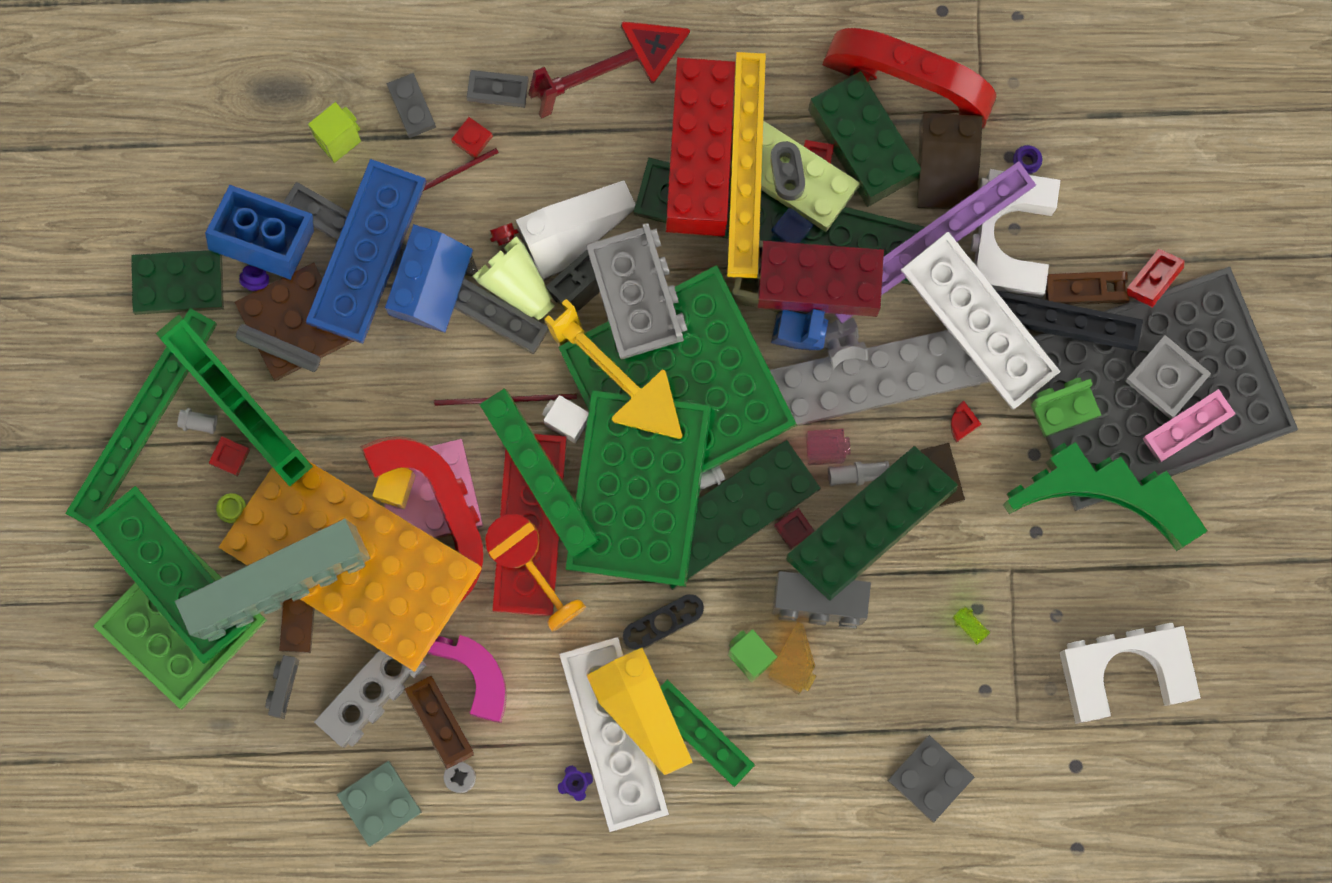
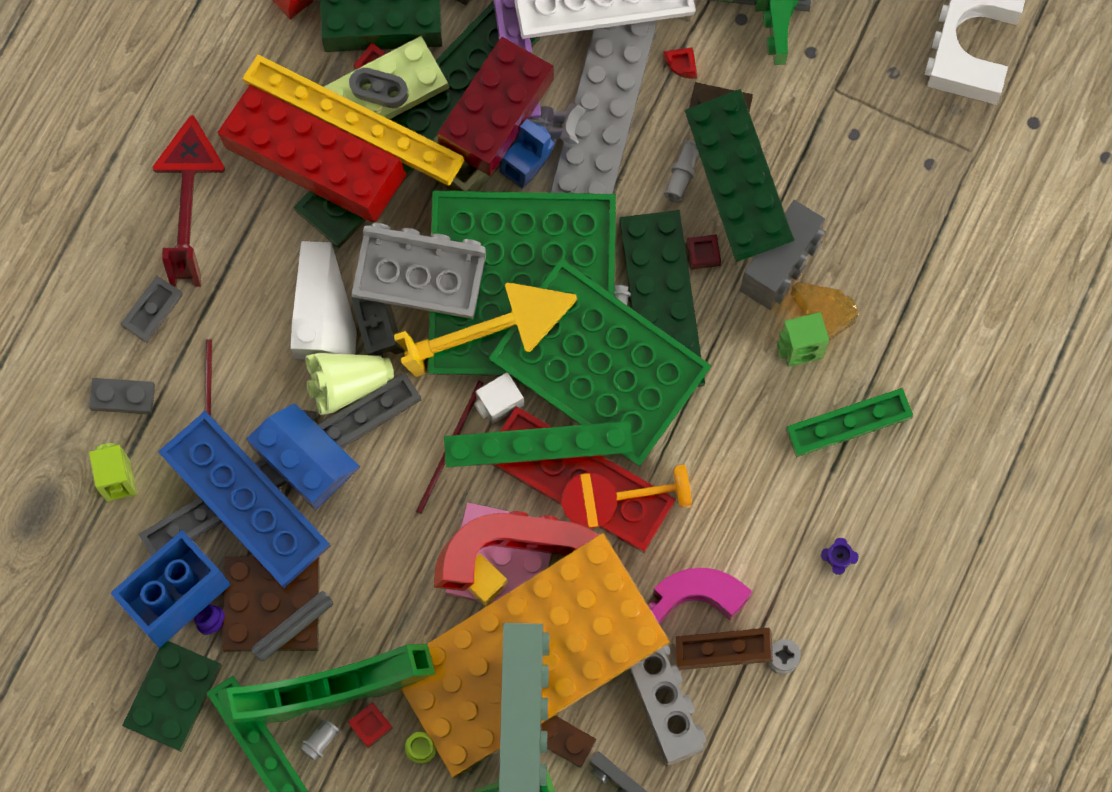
camera: 60 degrees left, 5 degrees down
sand green plate [337,761,422,847] -> none
red plate [451,117,493,159] -> none
red plate [490,223,519,246] -> none
white plate [559,637,669,832] -> none
yellow wedge [587,648,693,775] -> none
black beam [623,594,704,651] -> none
clear blue plate [771,207,813,243] -> none
clear pink brick [806,429,850,466] -> none
dark grey plate [887,735,975,823] -> none
clear neon green pin [952,606,991,645] -> none

